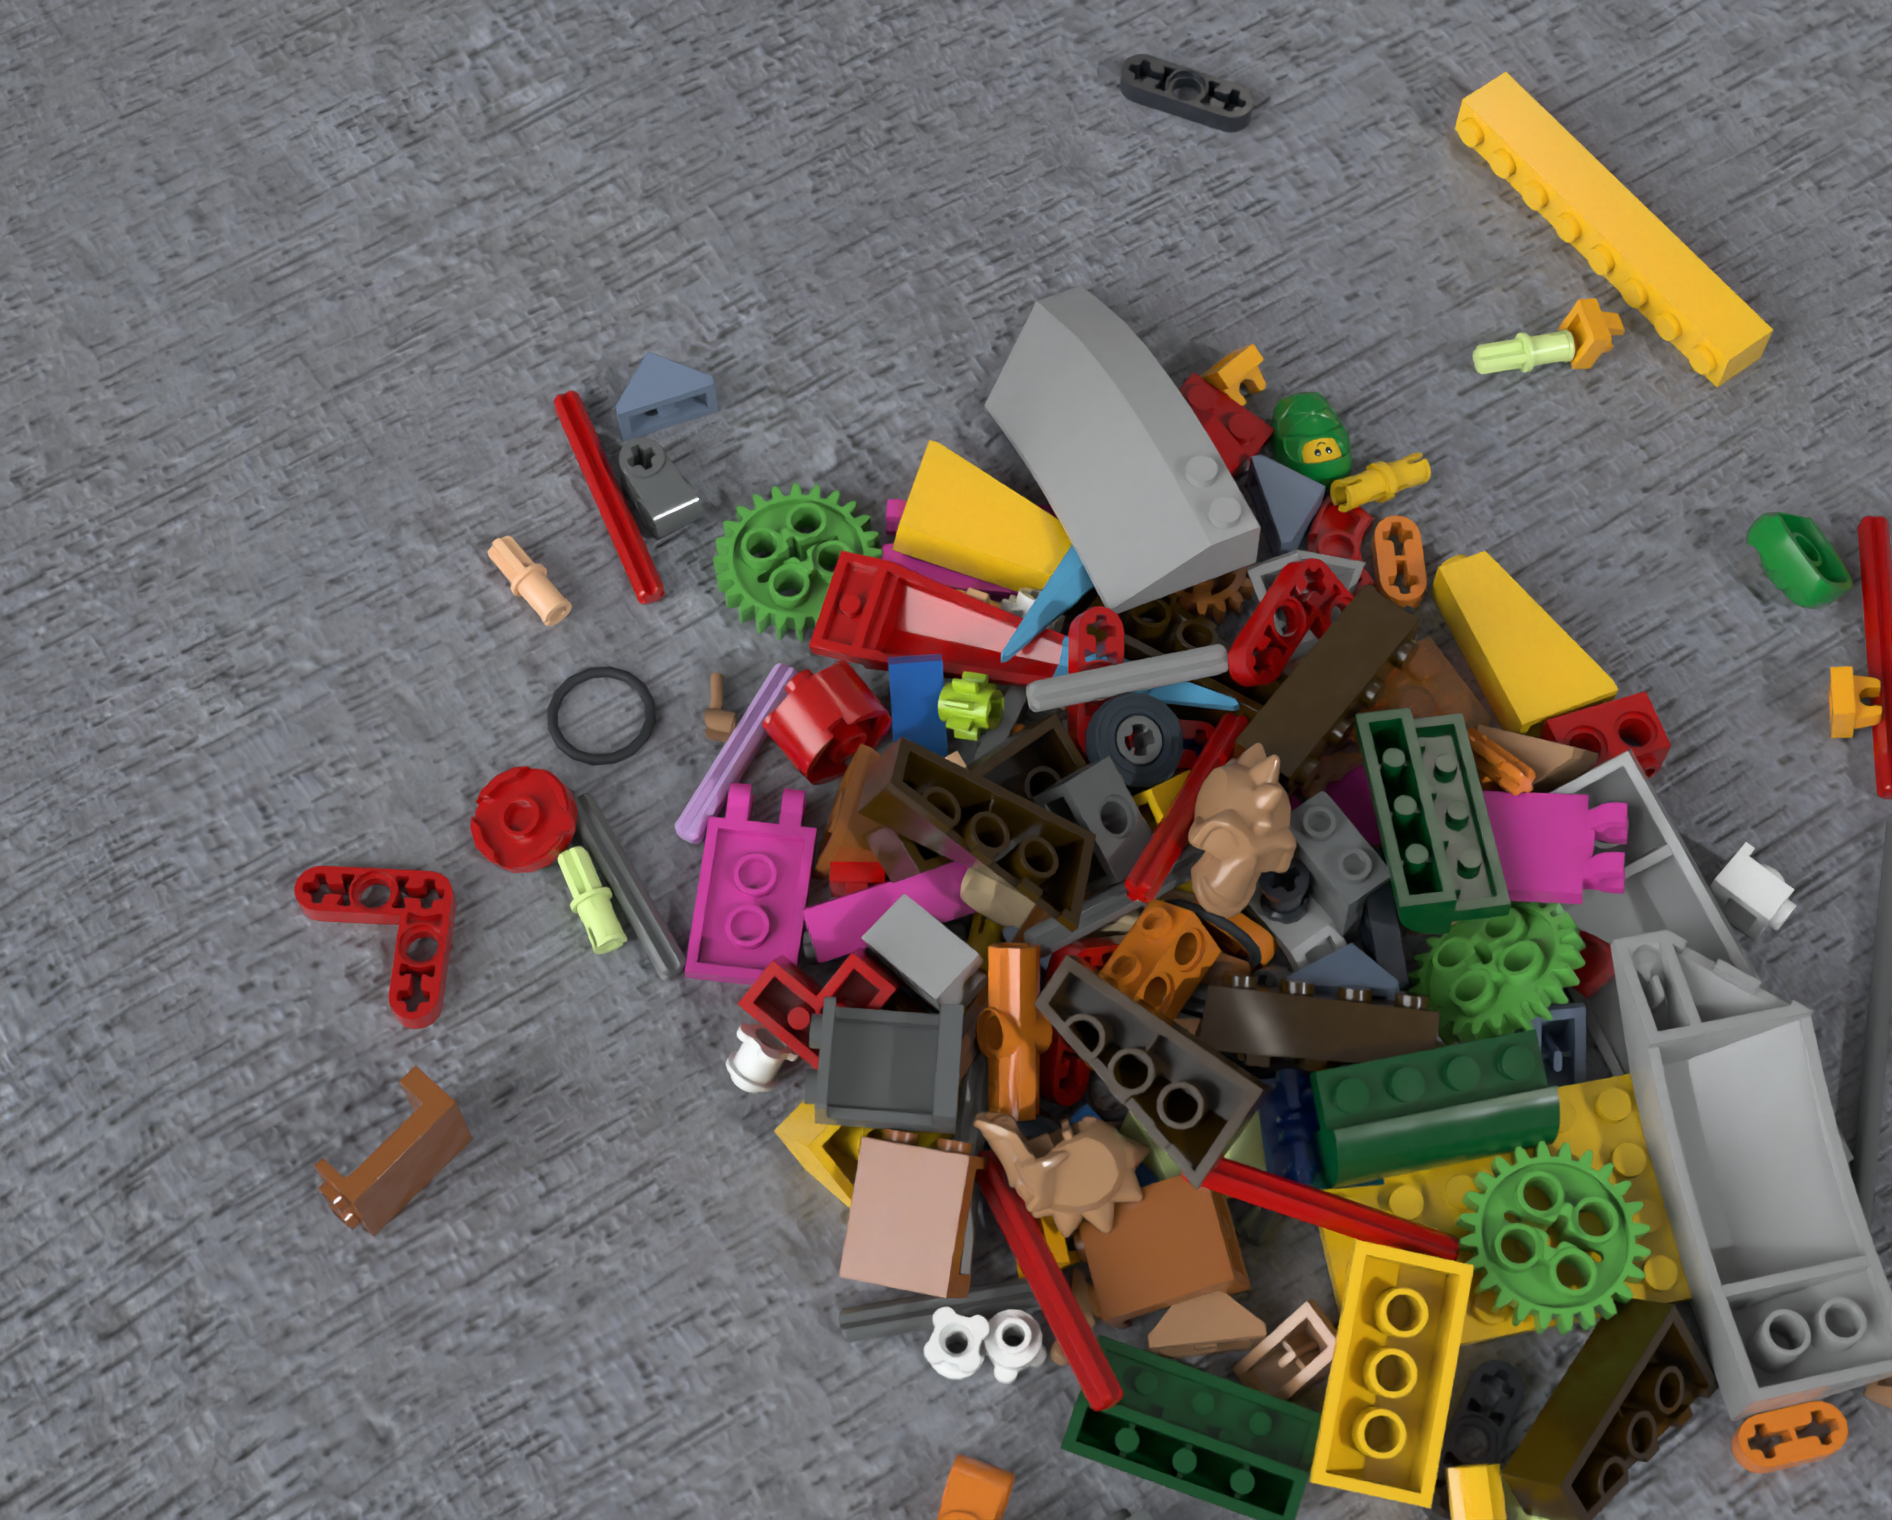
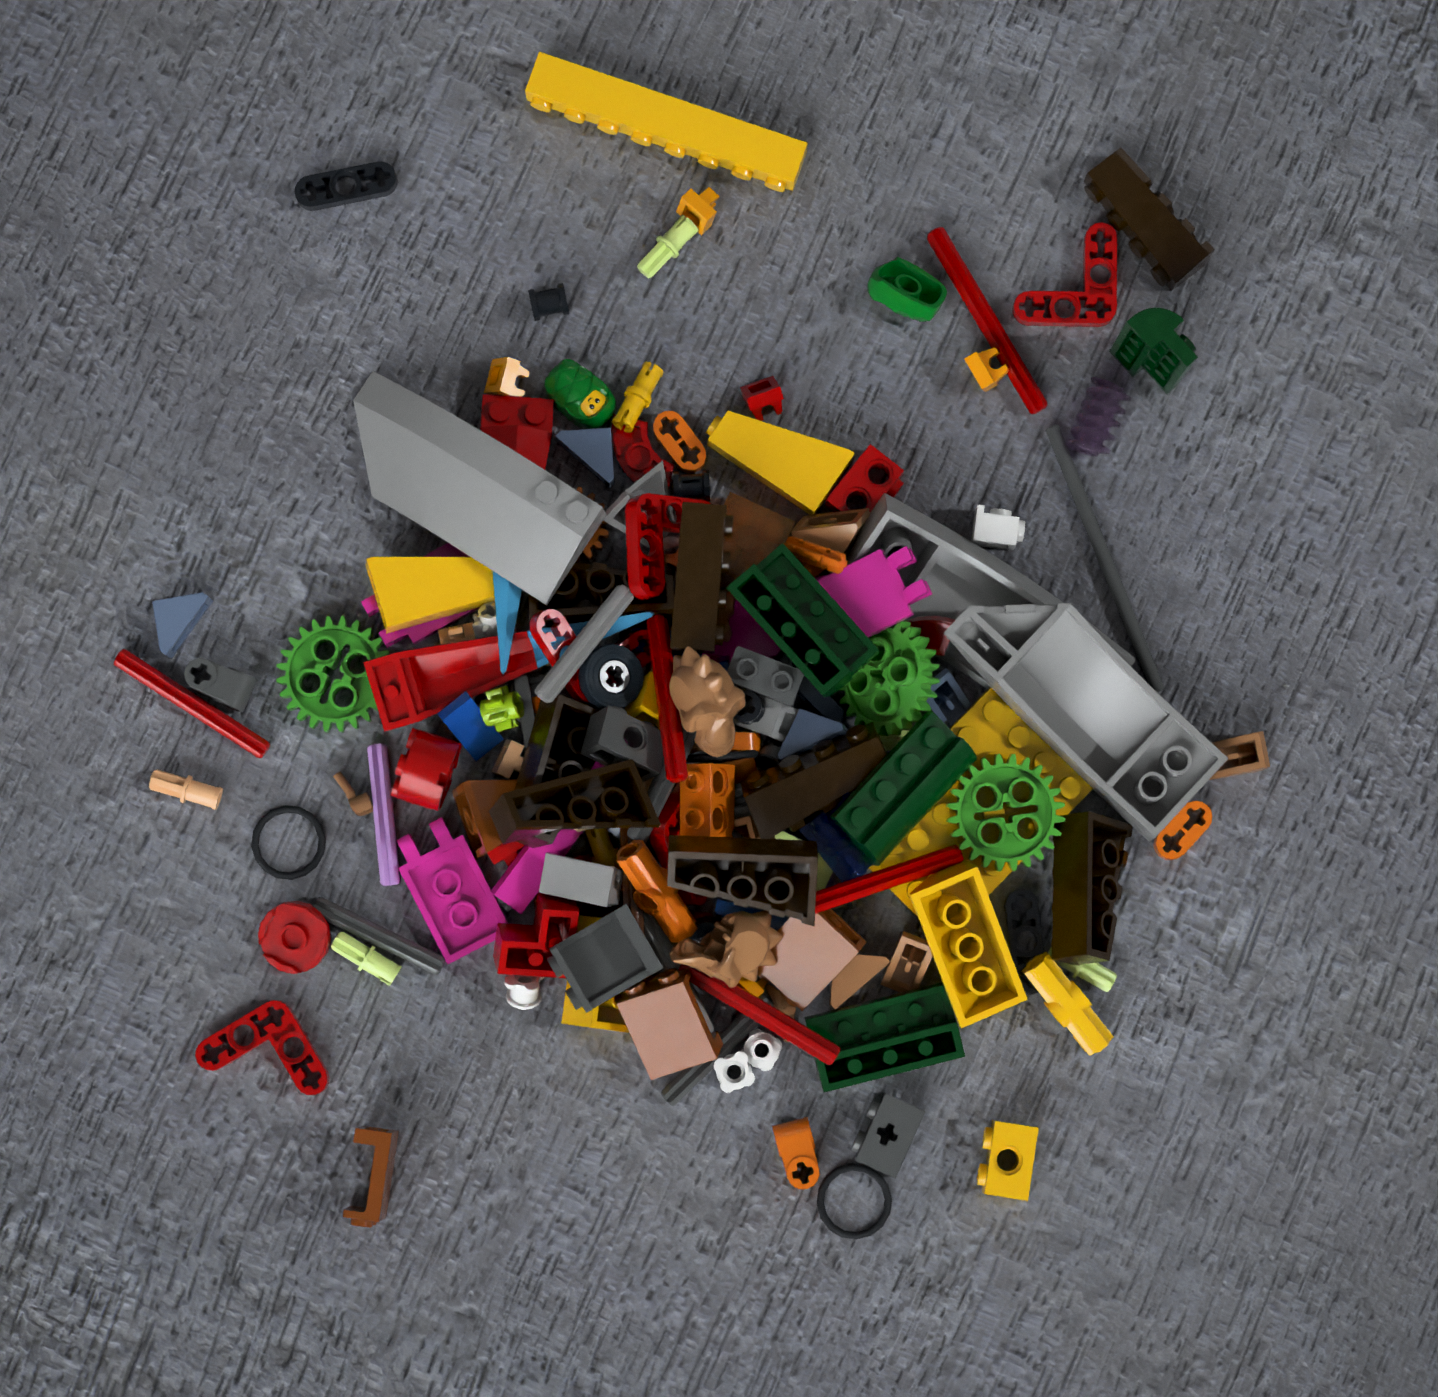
camera: 35 degrees left, 20 degrees up
none -> black bush [528,283,569,321]
none -> red tile [740,375,784,421]

